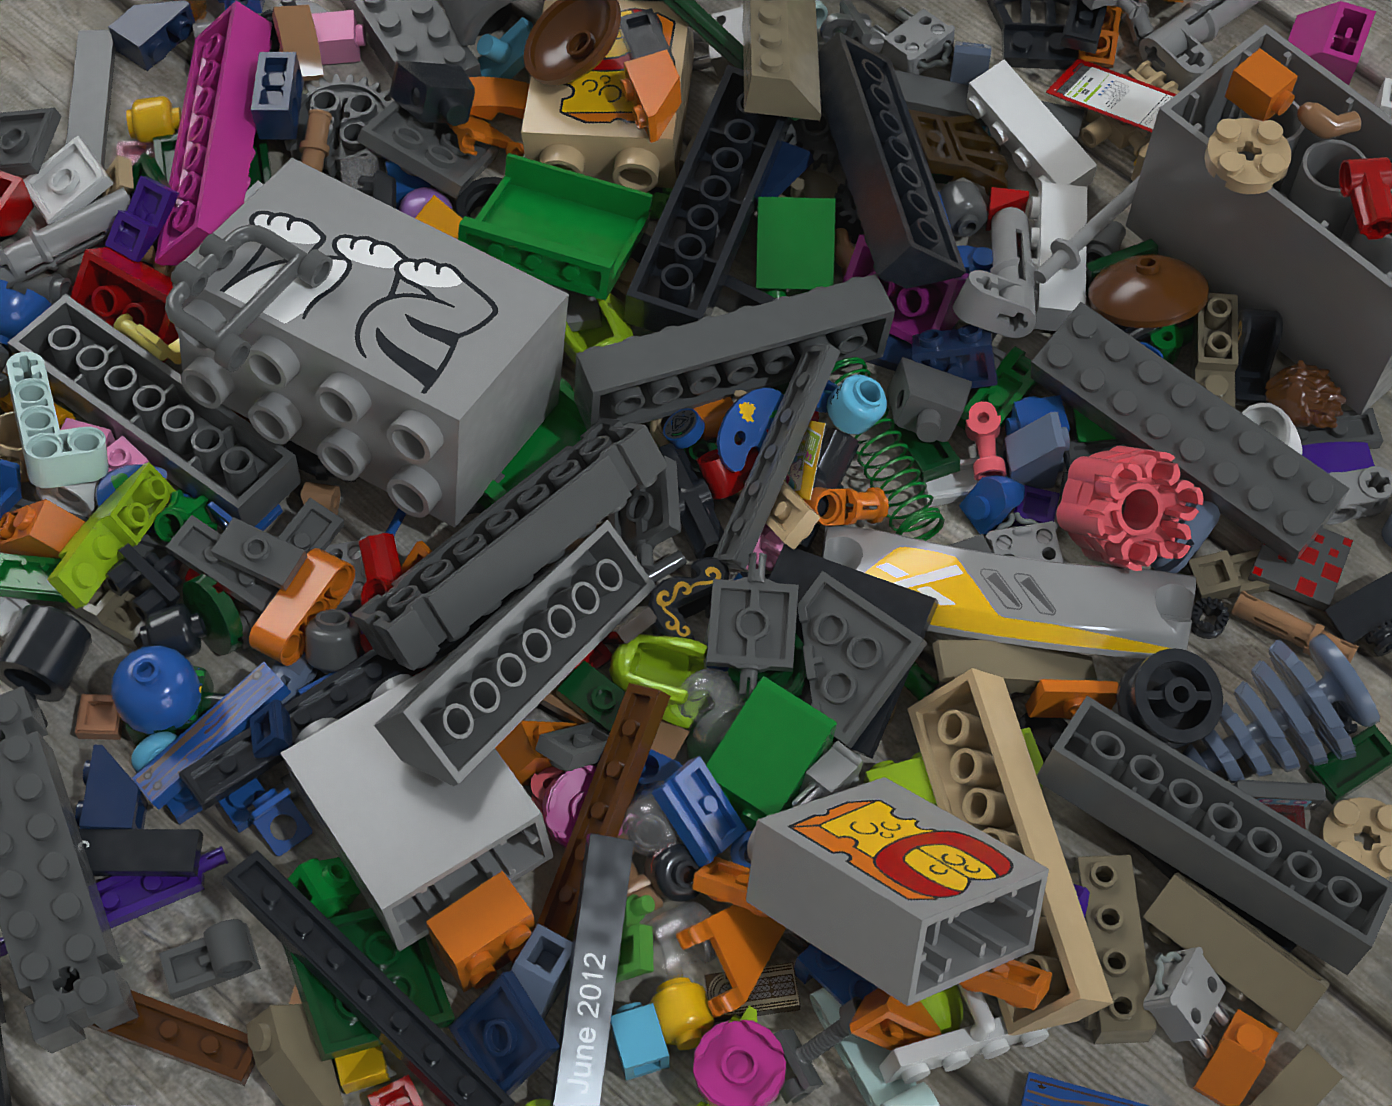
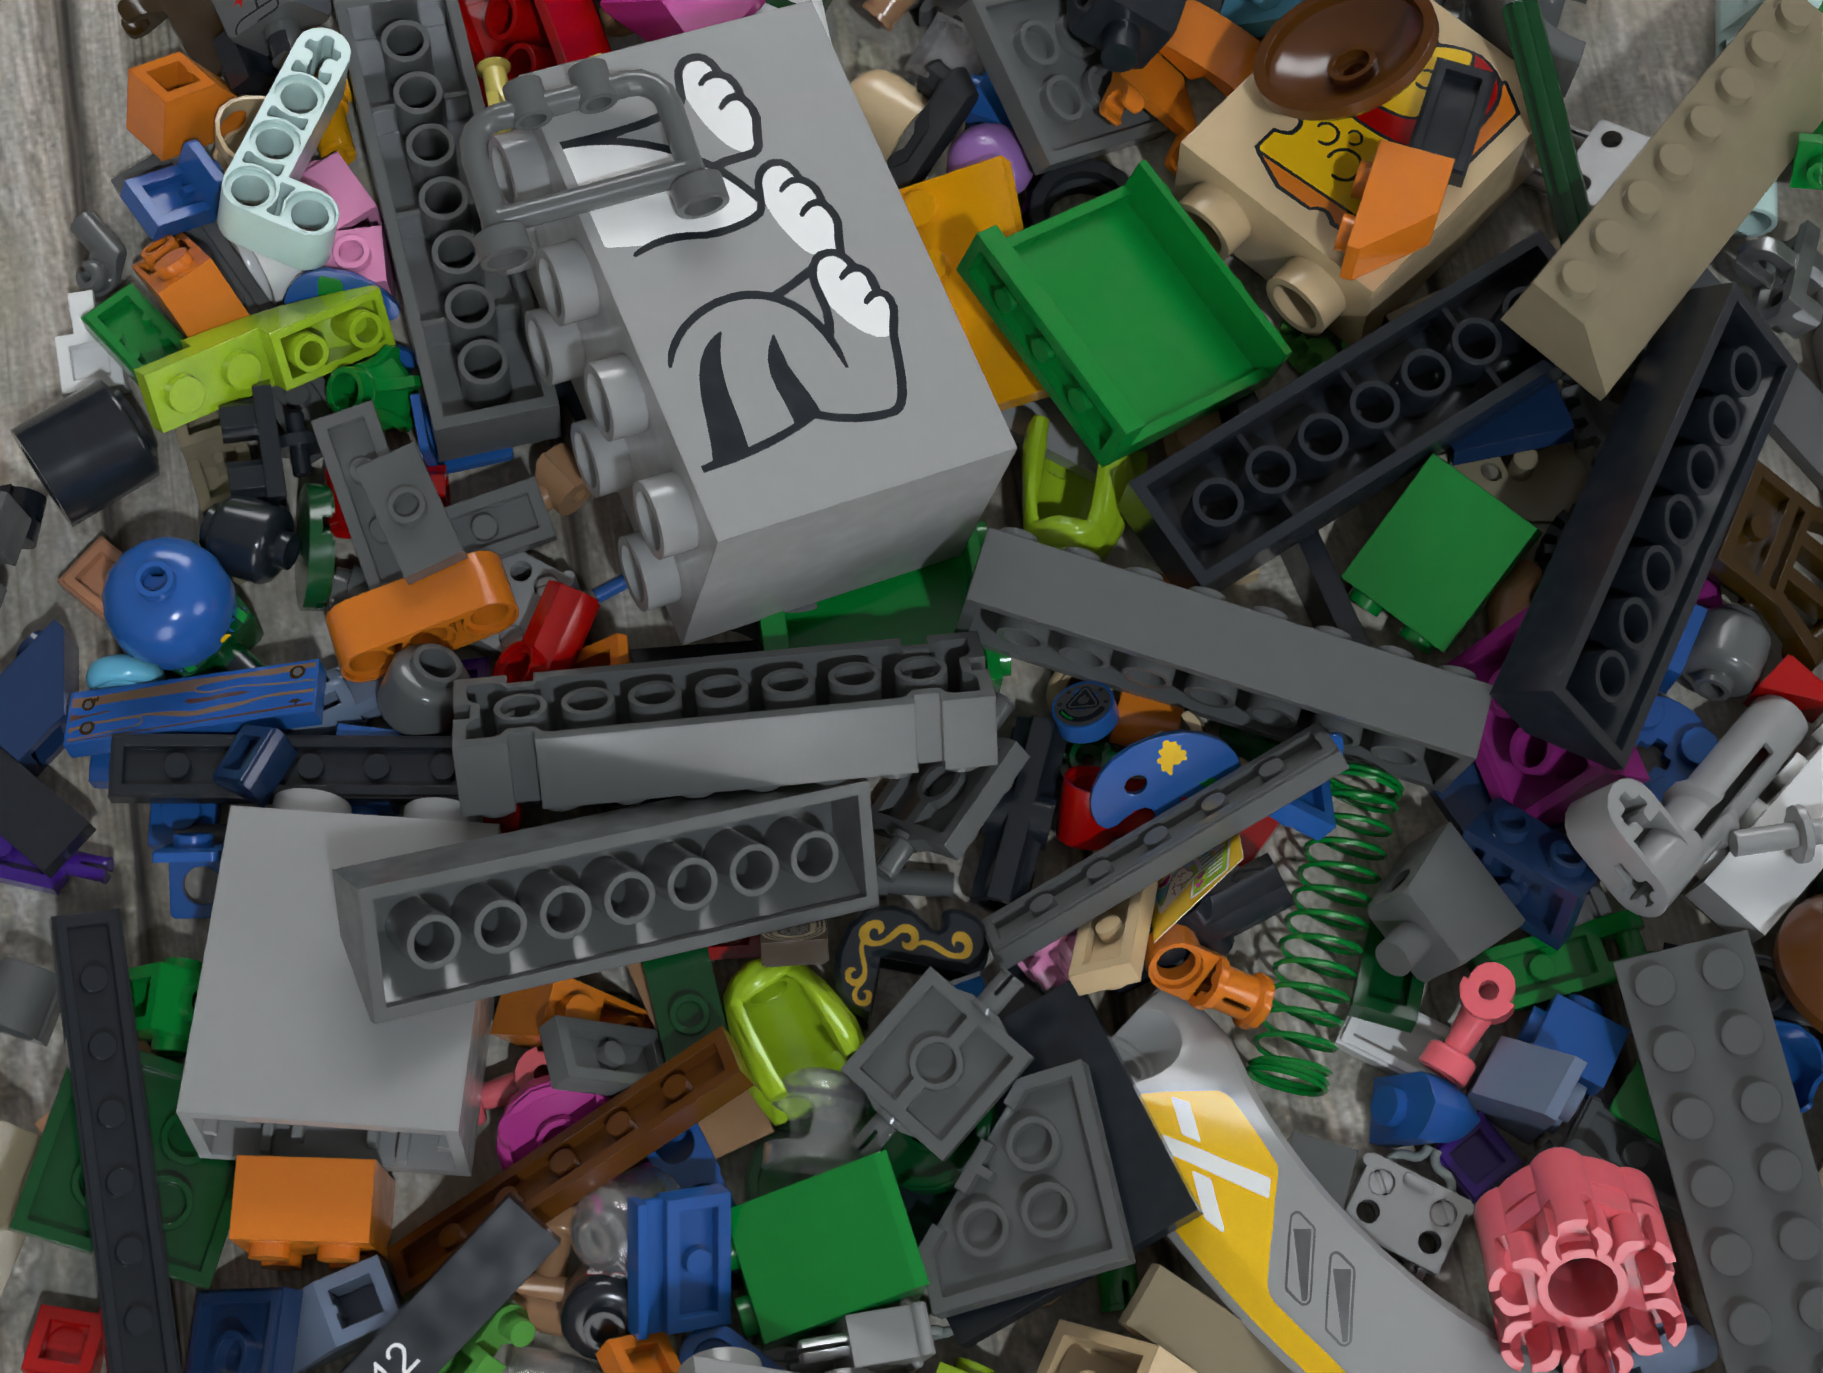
camera: 35 degrees right, 10 degrees up
yellow slope [335,1045,390,1094] -> none
medium azure head [826,374,887,435] -> none

